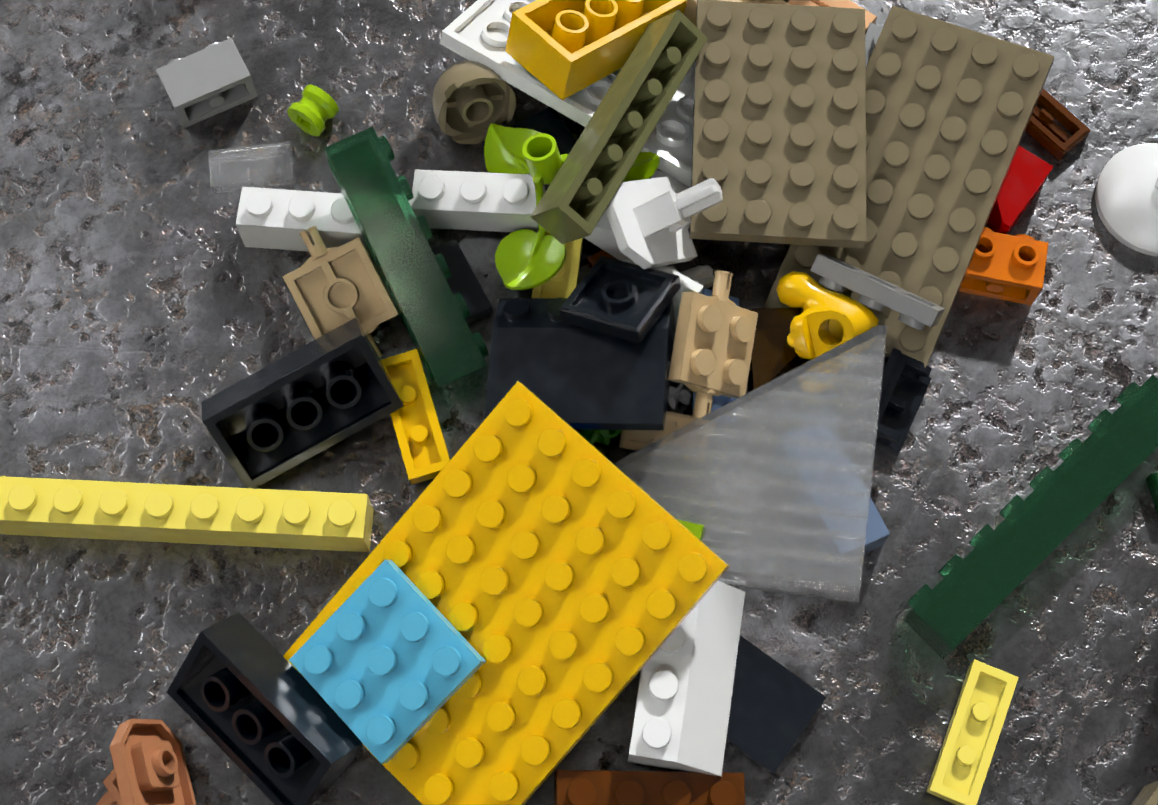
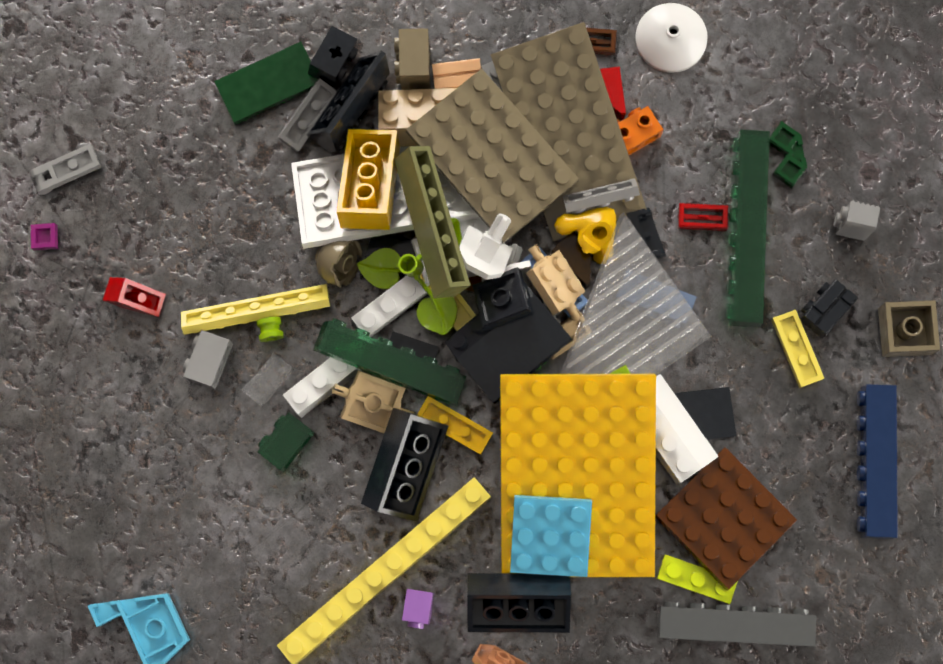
camera: 40 degrees left, 10 degrees up
none -> light yellow plate [181,284,330,335]
none -> clear green brick [257,412,315,473]
none -> medium lavender brick [402,589,434,629]
none -> red tile [678,203,728,231]
none -> black brick [800,279,858,339]

